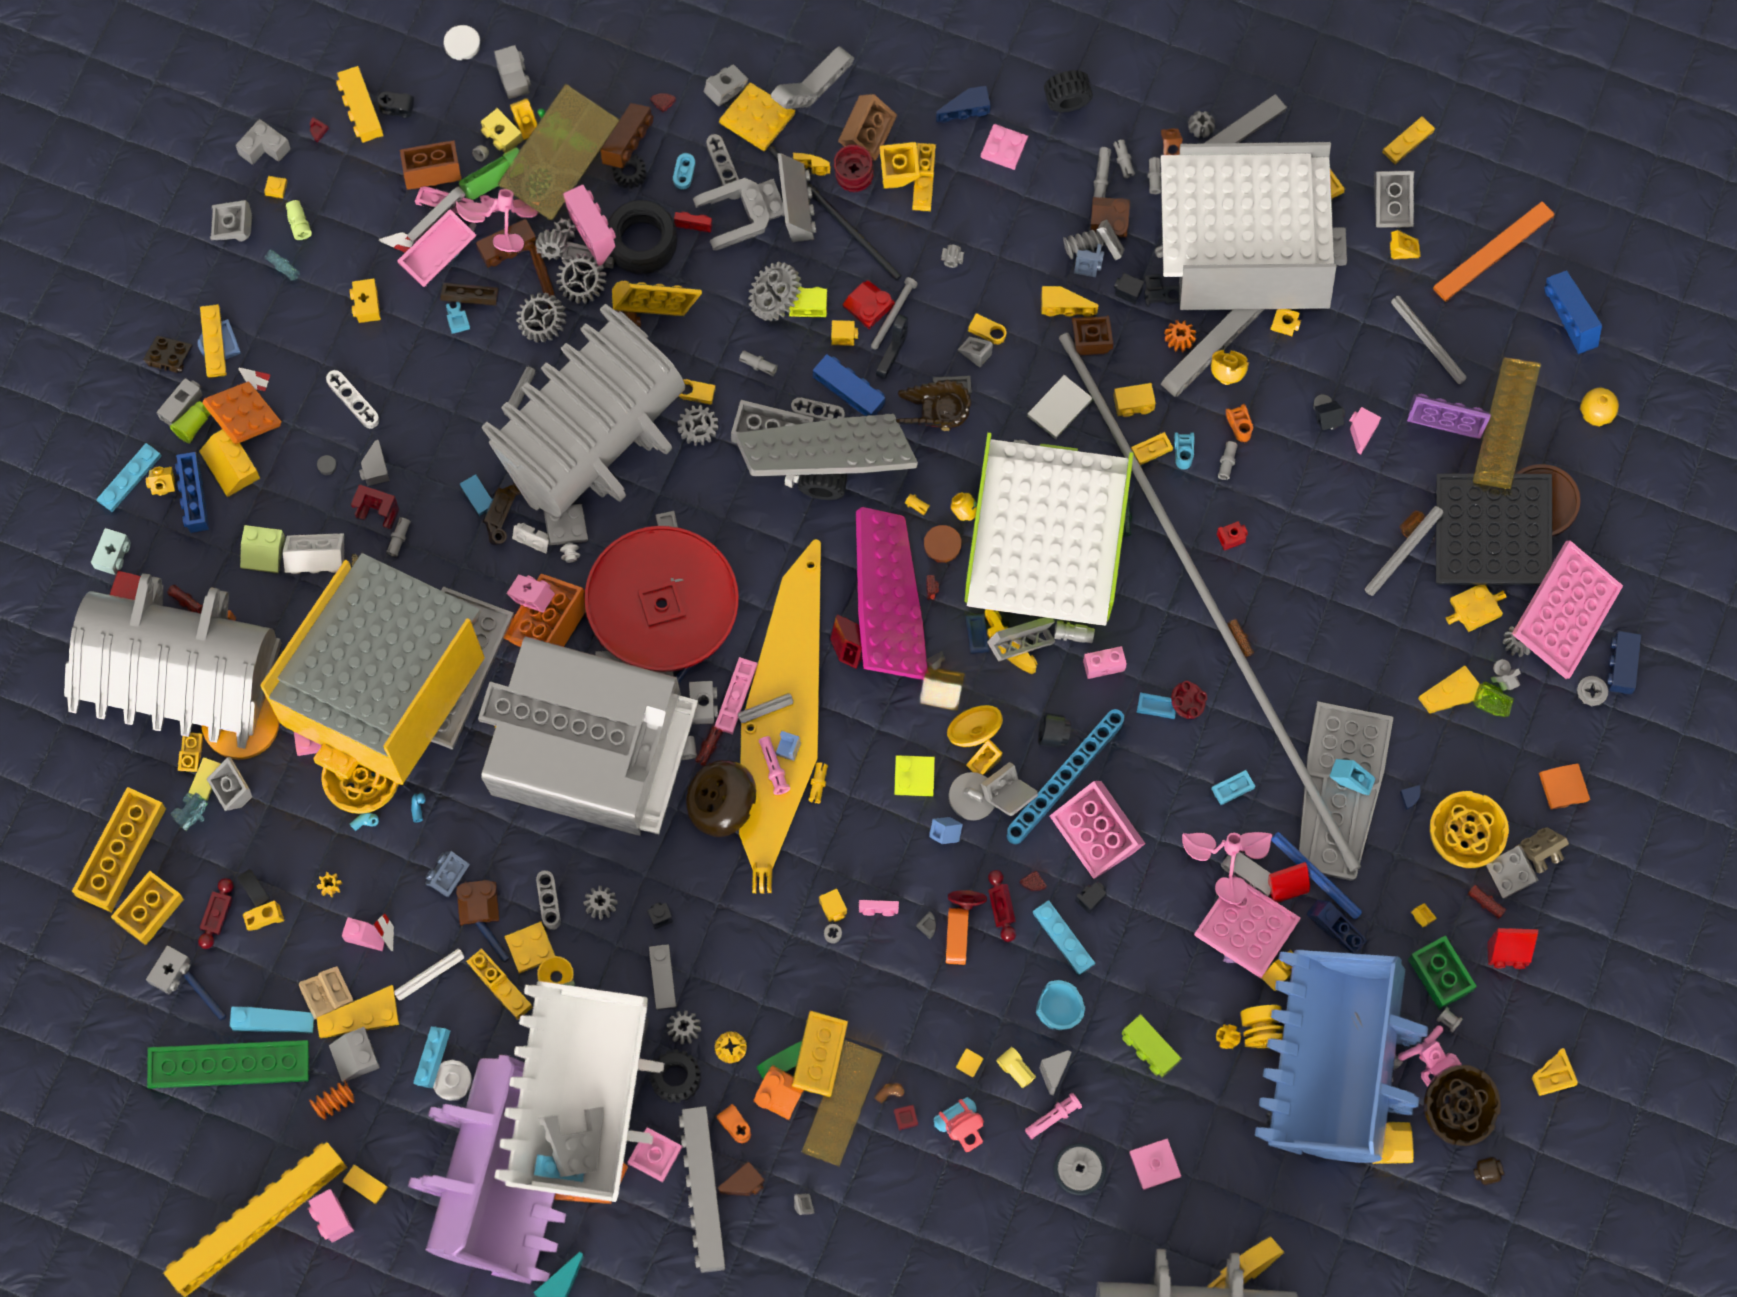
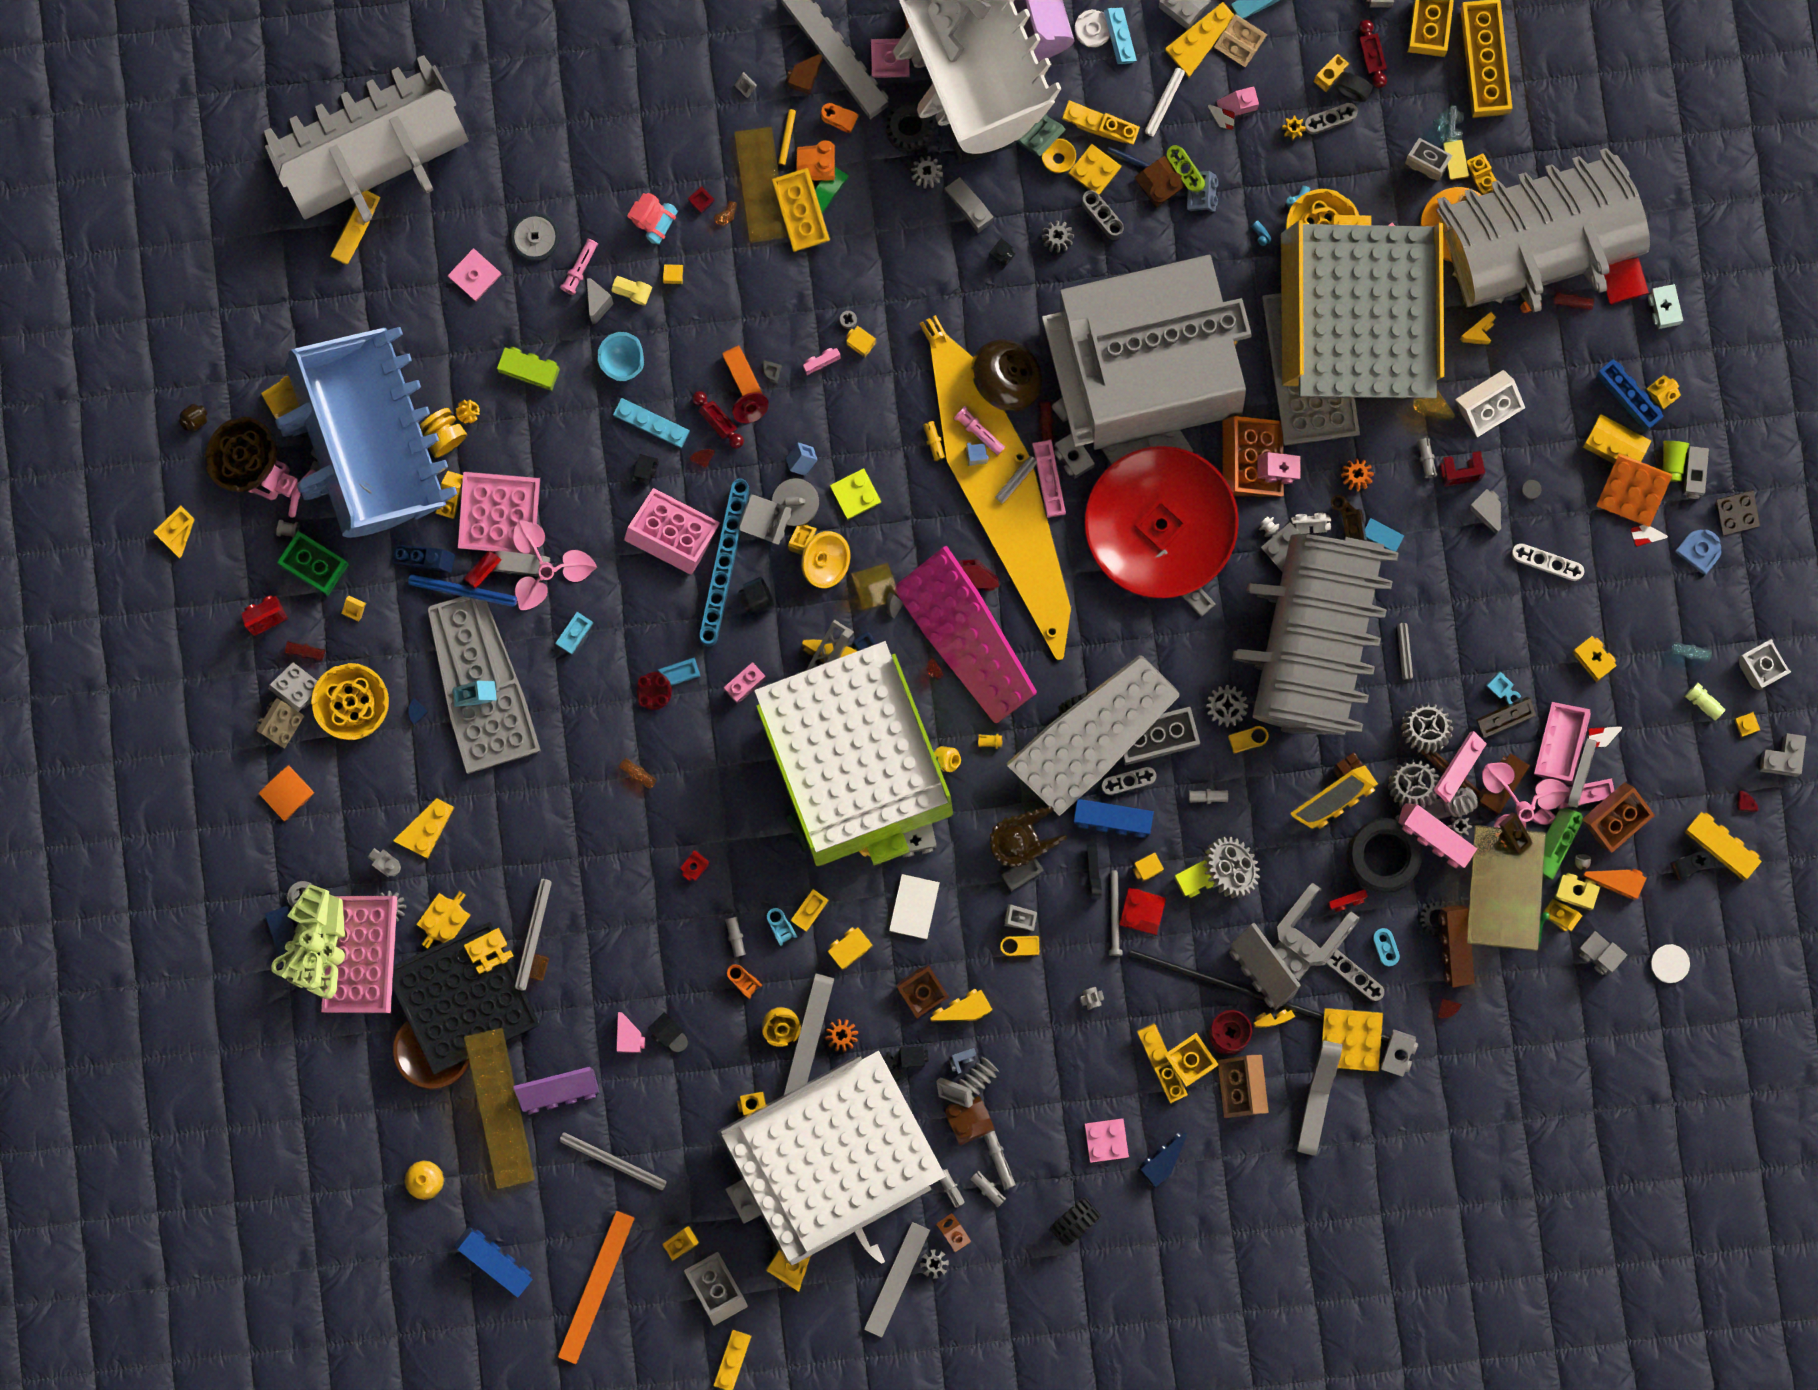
camera: 155 degrees right, 10 degrees up
medium azure plate [97,443,161,512] -> none
yellow plate [200,304,227,378] -> none
yellowish green slope [240,525,285,573] -> none
yellow gear [715,1031,747,1063] -> none
dark orange tile [924,525,961,563] -> none
light grey piece [1059,333,1361,872] -> none
clear neon green slope [1473,681,1514,717] -> none
none -> yellowish green piece [271,884,345,999]
none -> yellow plate [464,928,514,974]
none -> yellow bar [778,109,796,166]
none -> lime beam [1167,145,1205,193]
none -> light grey beam [1305,103,1358,135]
none -> orange gear [1341,458,1374,491]
none -> bright pink plate [1434,731,1486,802]
none -> yellow slope [1460,312,1496,345]
none -> dark brown slope [1499,812,1533,855]
none -> orange slope [1582,869,1647,900]

